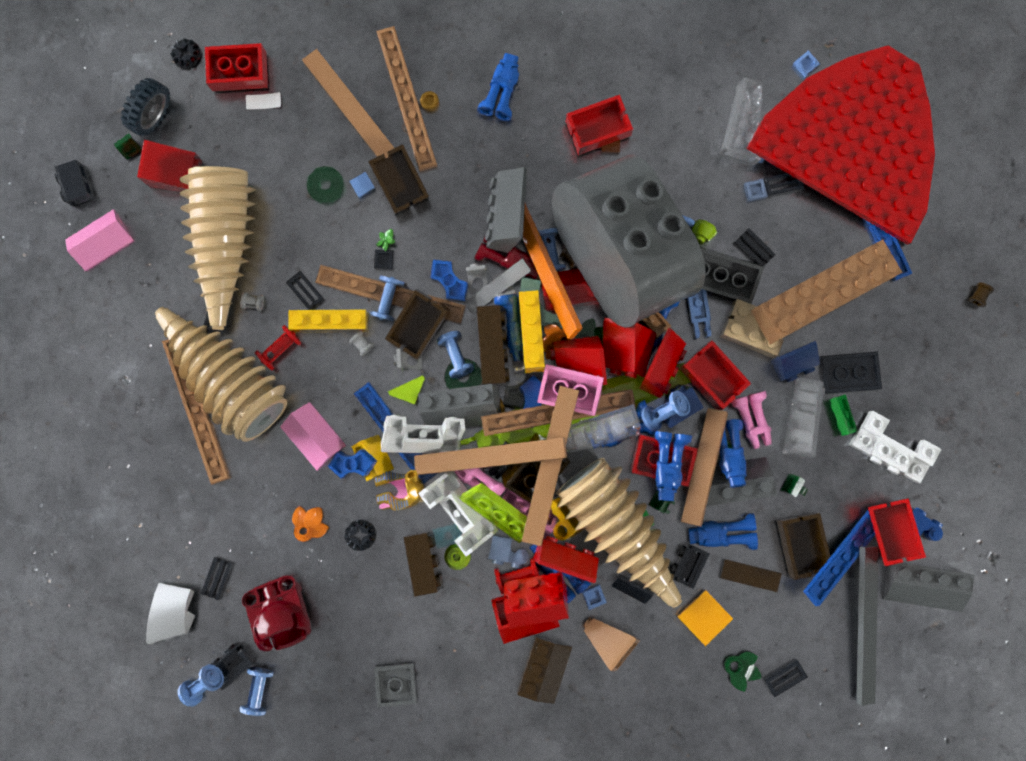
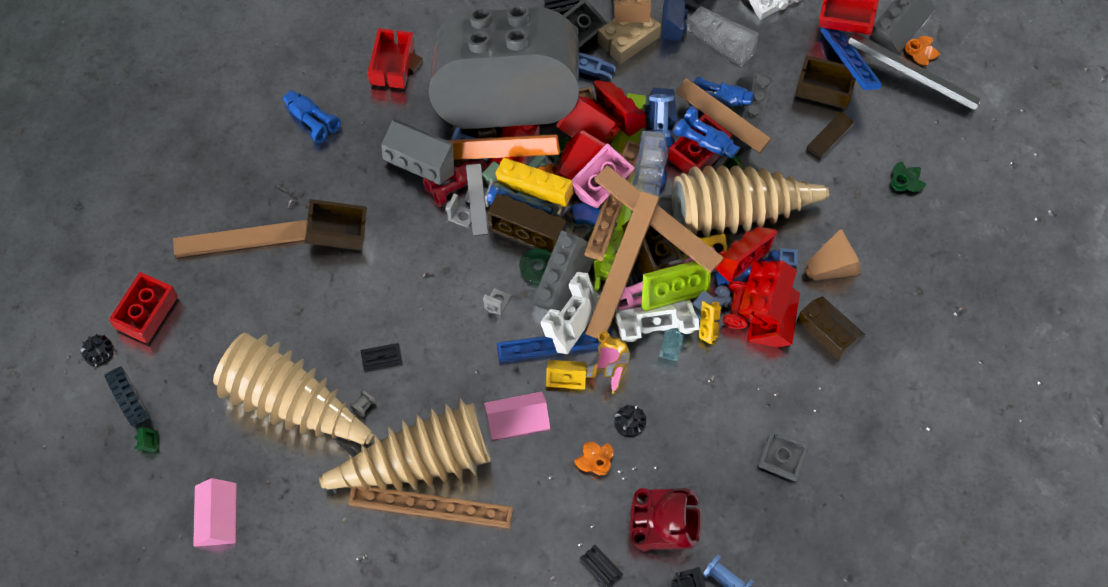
camera: 65 degrees left, 20 degrees down
black hinge [54,160,94,206] -> none
red slope [137,140,202,192] -> none
white sticker [246,92,281,109] -> none
red hose [254,325,302,371] -> none
yellow brick [288,310,369,332] -> none
clear green tile [306,166,345,204] -> none
medium nougat tile [315,265,466,325] -> none
blue tile [328,449,377,479] -> none
medium blue tile [349,172,375,199] -> none
light grey bush [349,331,374,356] -> none
medium blue hose [369,276,405,322] -> none
black tile [374,250,394,270] -> none
medium nougat tile [376,26,437,172] -> none
bright green plant [376,229,395,251] -> none
dark brown piece [385,289,450,360] -> none
lime slope [388,375,426,406] -> none
dark brown piece [403,531,443,597] -> none
pearl gold tile [420,91,439,112] -> none
blue tile [430,260,468,302] -> none
medium blue hose [437,331,475,379] -> none
lime cone [444,543,471,570] -> none
black slope [612,574,654,604] -> none
black hinge [669,542,710,589] -> none
light orange tile [677,590,733,646] -> none
red piece [679,340,751,410] -> none
blue piece [688,513,758,550] -> none
bright pink piece [731,391,772,449] -> none
black tile [763,659,808,697] -> none
dark green tile [781,474,808,497] -> none
green plate [830,394,858,436] -> none
none -> yellow hinge [699,301,721,344]
none -> orange plate [905,36,940,66]

